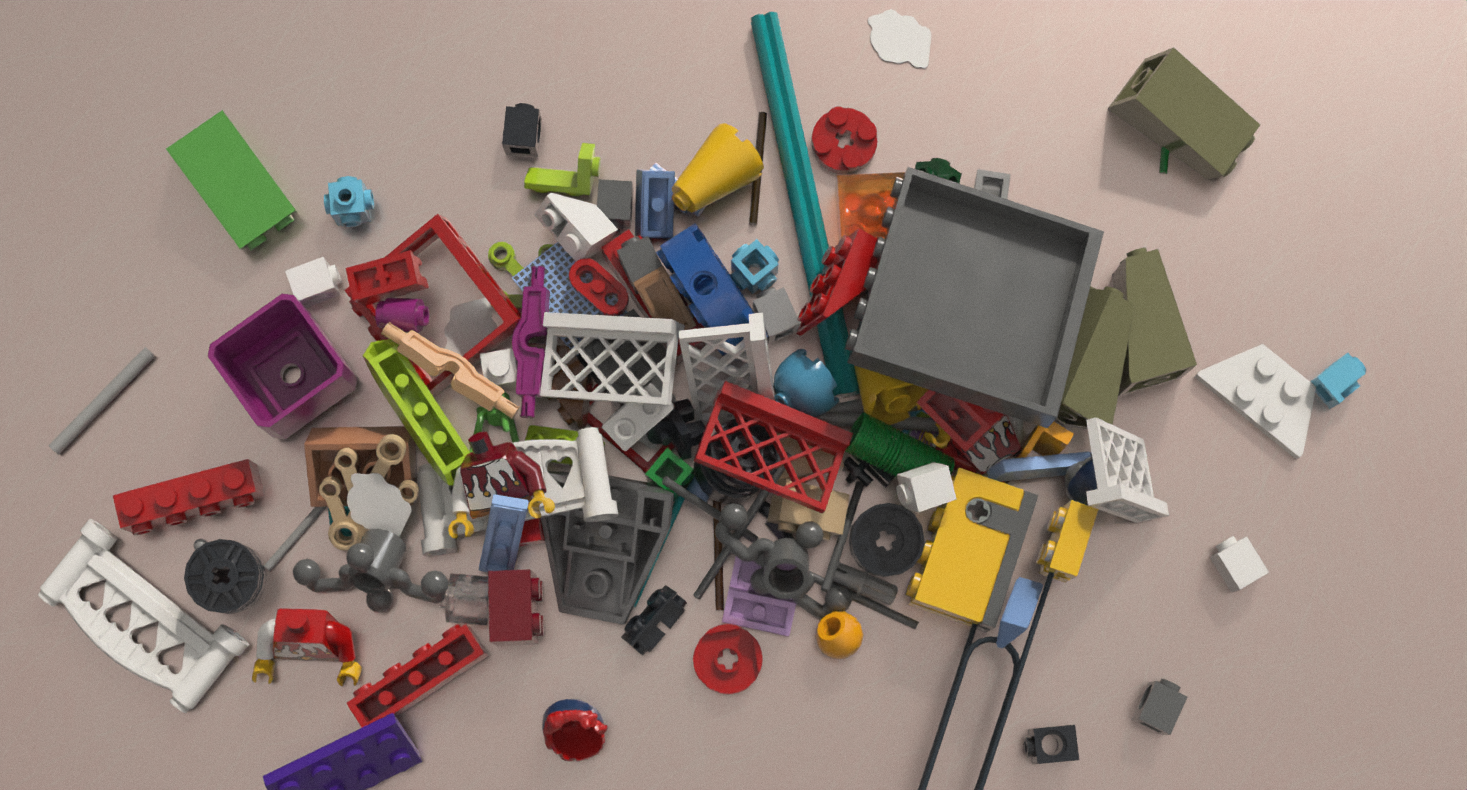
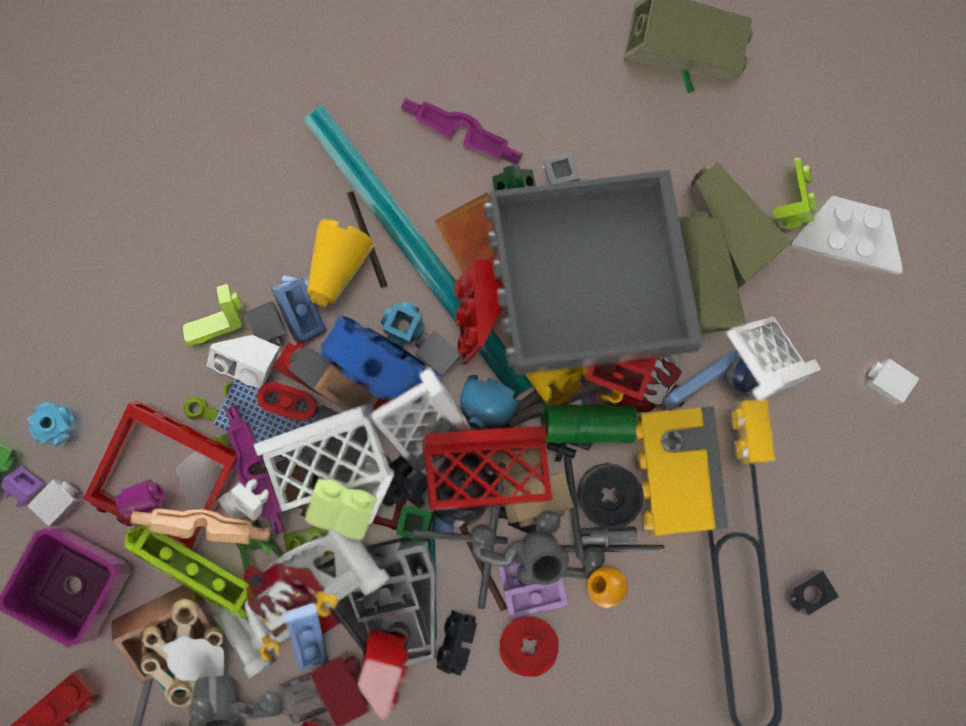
camera: 20 degrees left, 5 degrees up
red hinge [345,250,429,305] -> none
black brick [502,103,542,157] -> none
red plate [811,106,878,174] -> none
white sticker [868,9,931,69] -> none
white brick [897,462,957,512] -> none
medium blue slope [996,577,1043,648] -> none
light orange panel [1015,422,1074,458] -> none
dark grey brick [1132,679,1188,735] -> none
medium azure brick [1310,353,1366,409] -> none
none -> medium lavender tile [0,466,44,507]
none -> white tile [231,479,268,521]
none -> yellowish green brick [305,479,377,540]
none -> slope [358,629,409,721]
none -> magenta piece [401,98,523,164]
none -> lime bracket [773,157,818,229]

